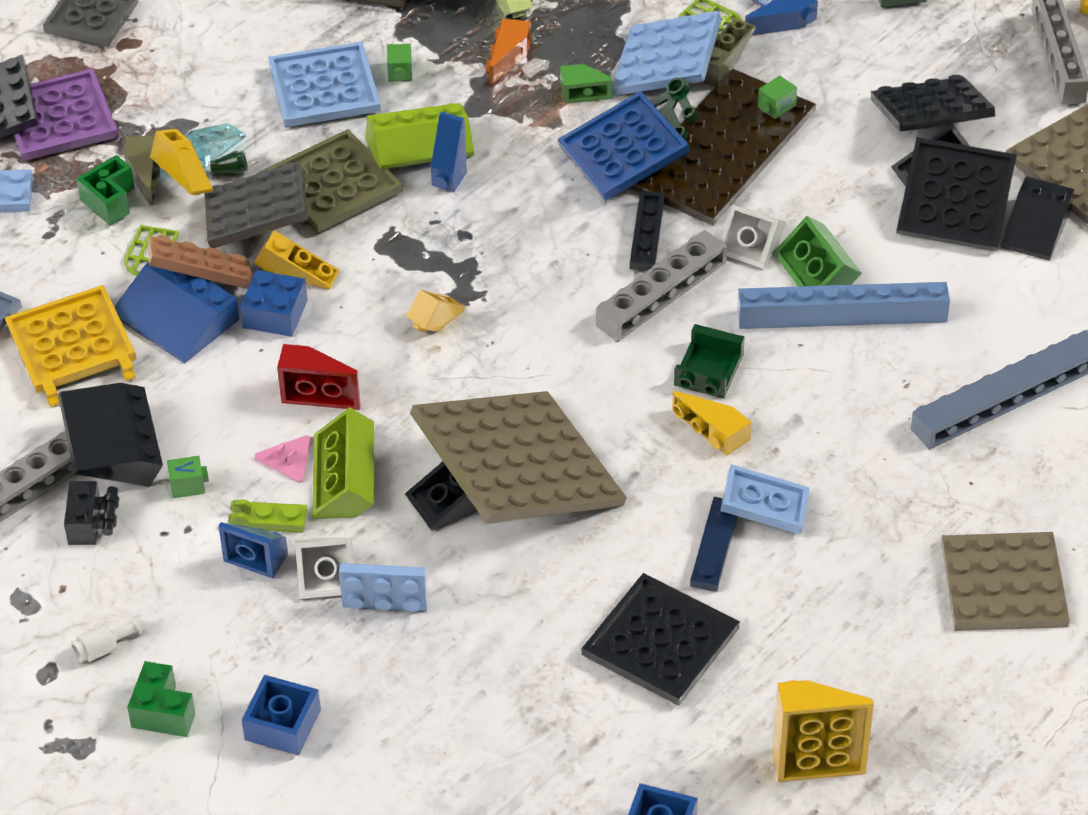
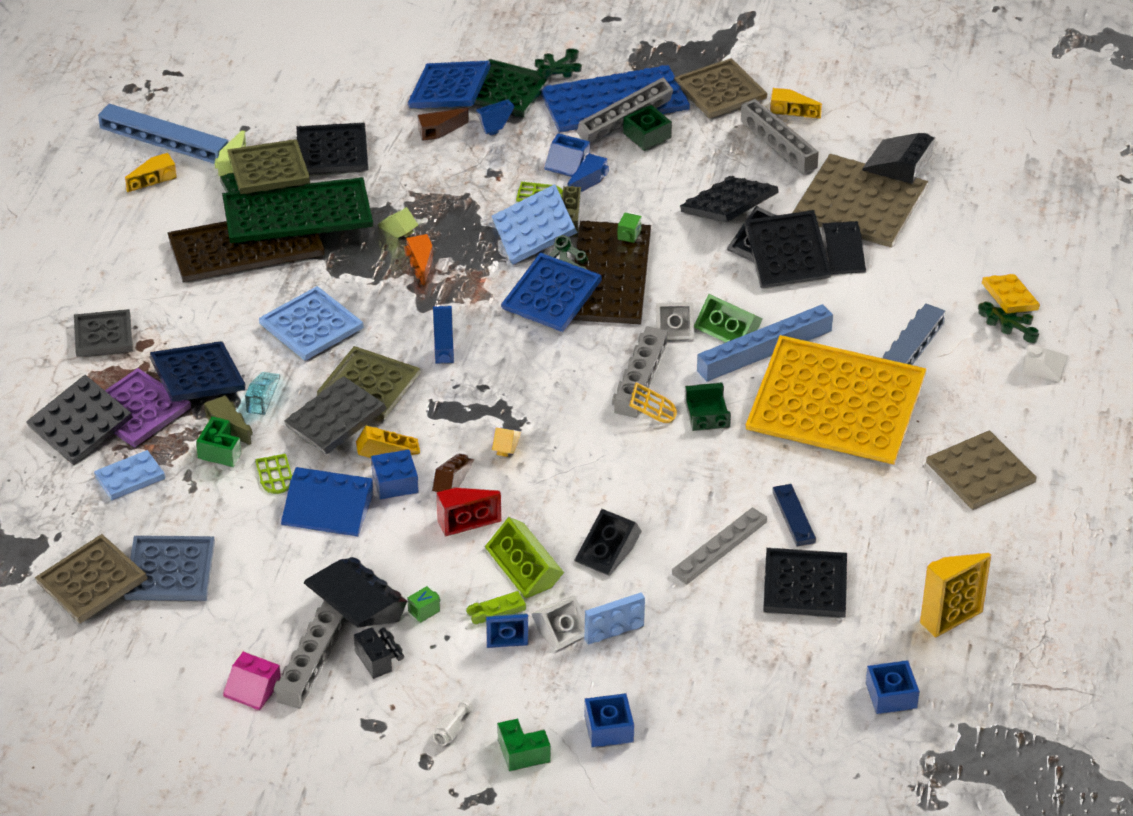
camera: 30 degrees left, 5 degrees down
yellow plate [4,284,137,407] -> none
nougat plate [147,235,252,289] -> none
yellow slope [150,129,213,195] -> none
dark green cone [210,150,248,176] -> none
bright pink piece [255,435,310,483] -> none
lime slope [365,103,474,169] -> none
bright green brick [387,43,412,82] -> none
dark tan plate [410,391,627,524] -> none
bright green slope [560,64,612,104] -> none
black plate [629,191,665,271] -> none
yellow slope [672,391,752,456] -> none
light blue plate [720,464,810,534] -> none
none -> dark blue plate [150,341,246,402]
none -> reddish brown slope [432,454,474,492]
none -> yellow window [629,382,677,423]
none -> light grey plate [672,507,767,585]
none -> yellow plate [745,335,927,465]

